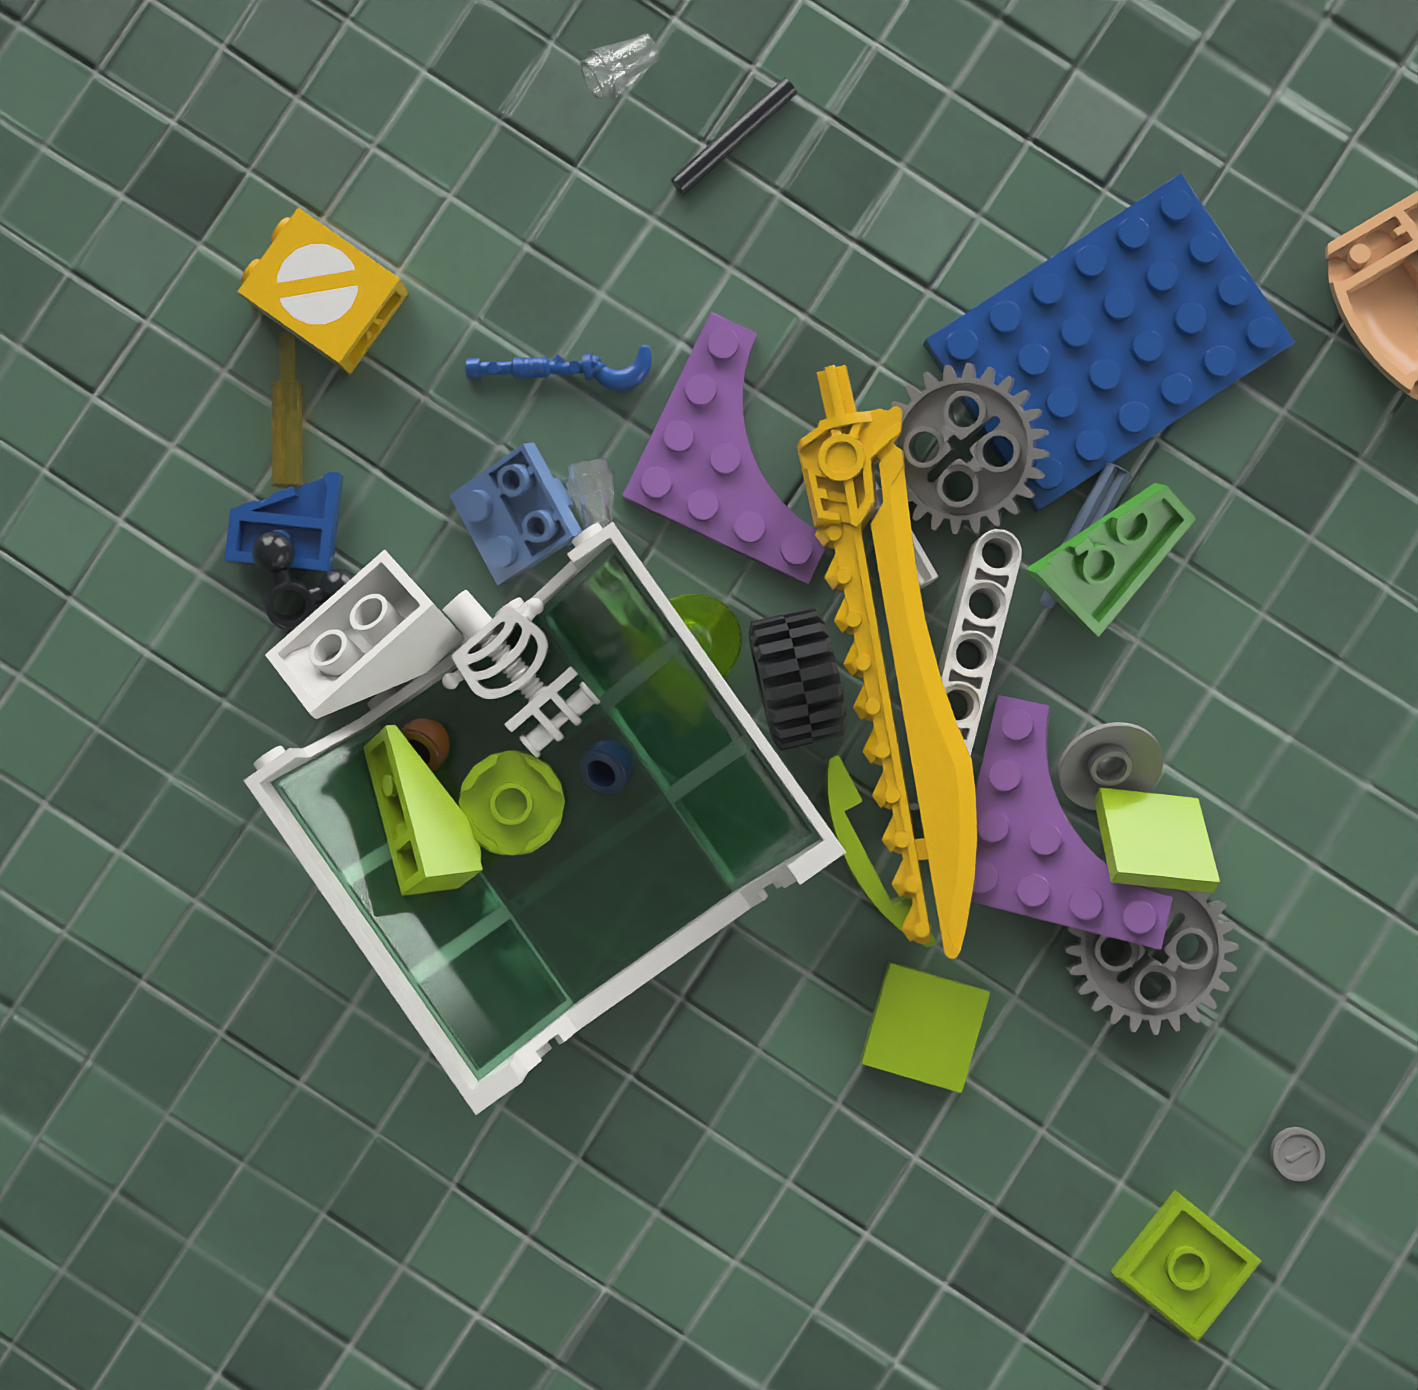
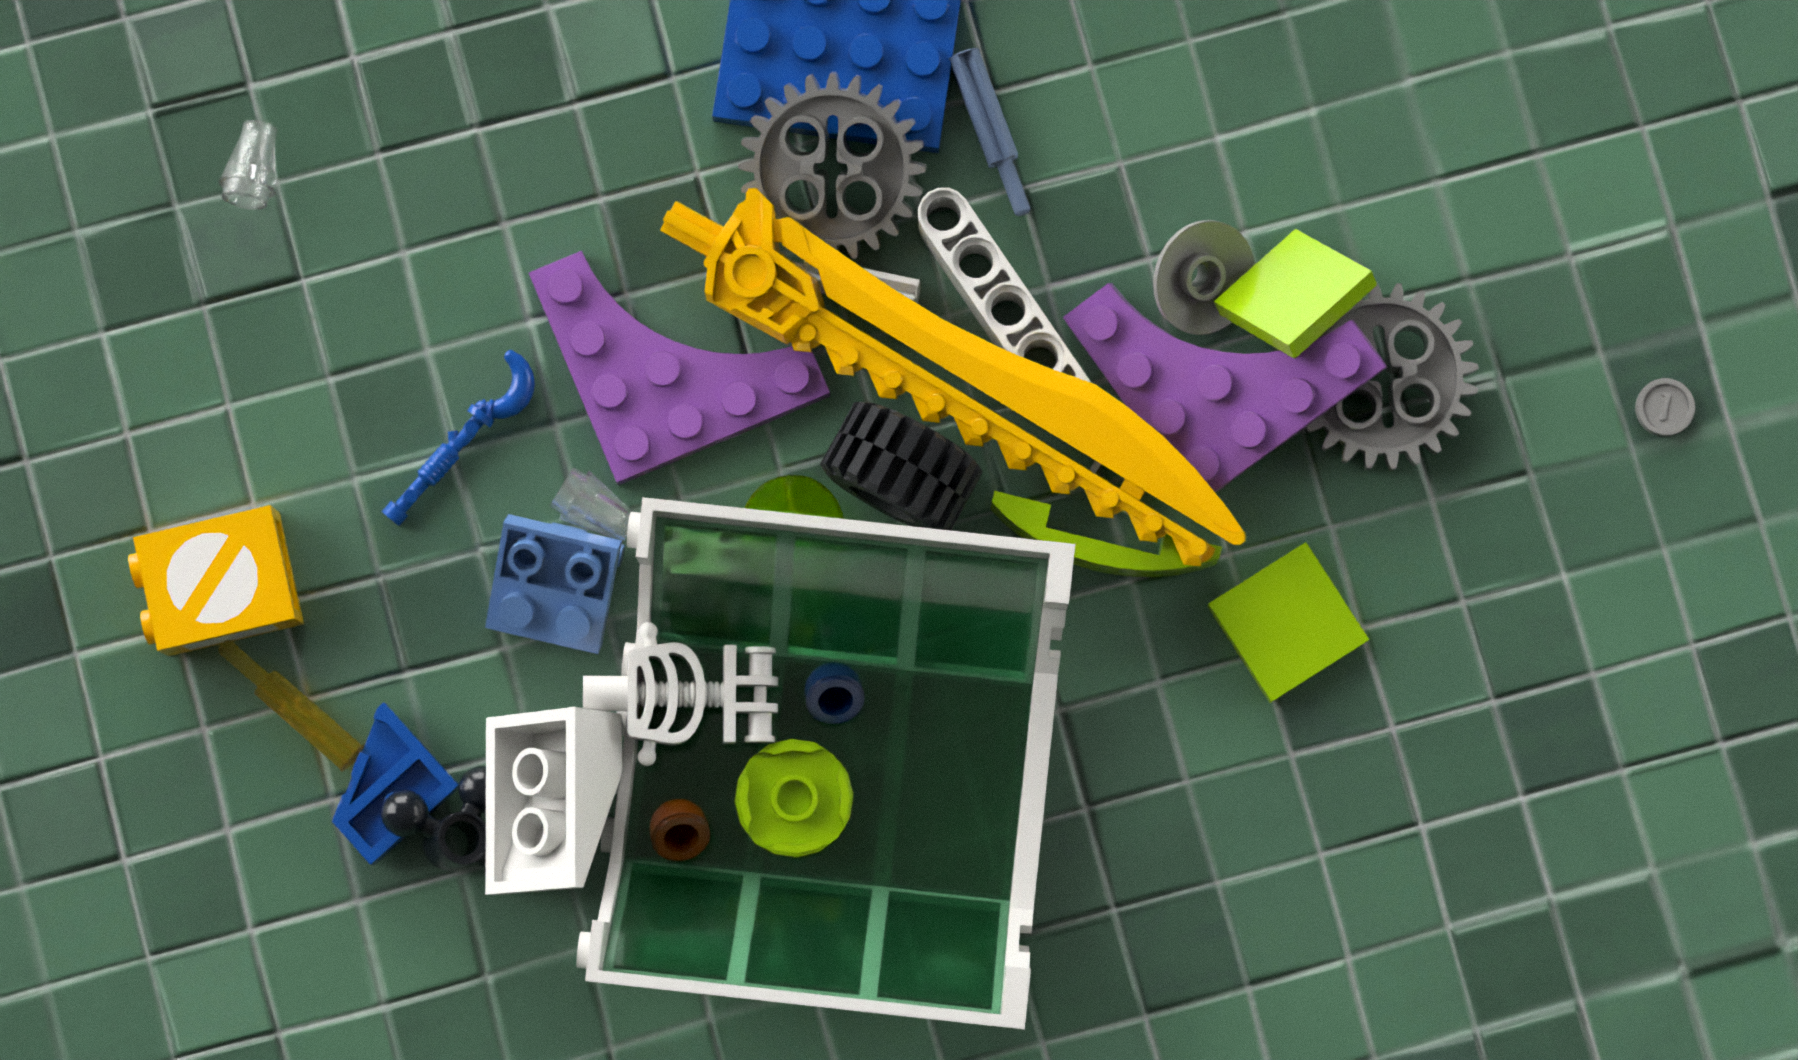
camera: 45 degrees left, 5 degrees down
lime slope [363,725,483,896] -> none
black bar [671,78,797,195] -> none
bright green wing [1026,483,1196,637] -> none
lime tile [1111,1190,1262,1343] -> none

